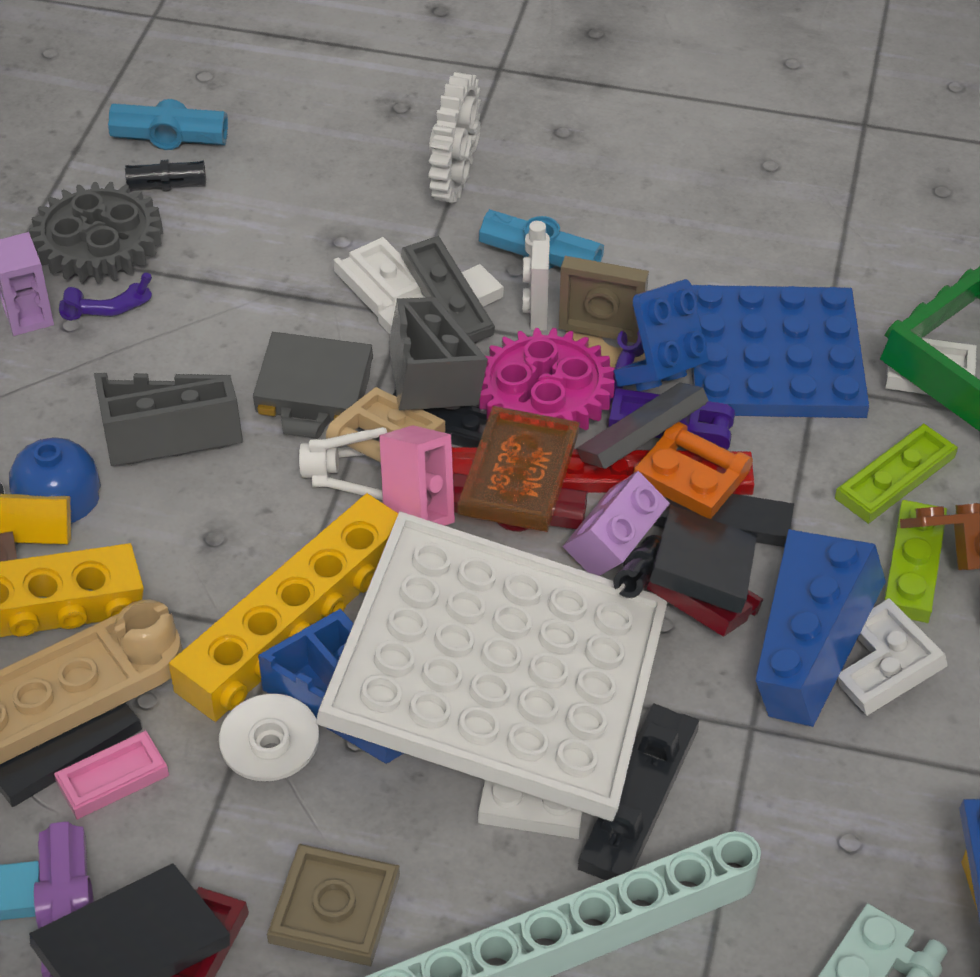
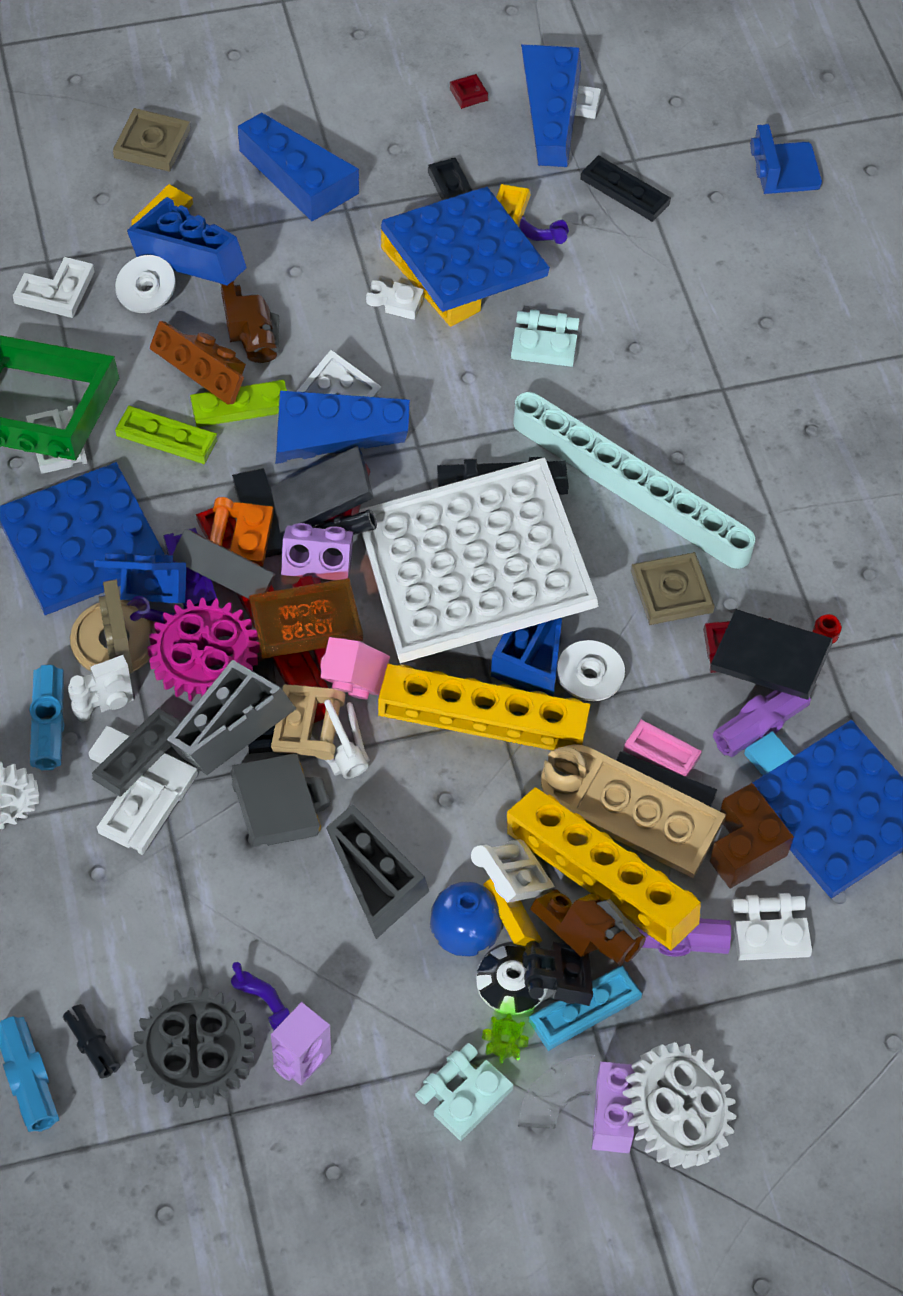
camera: 120 degrees left, 10 degrees up
none -> white plate [471,839,555,903]

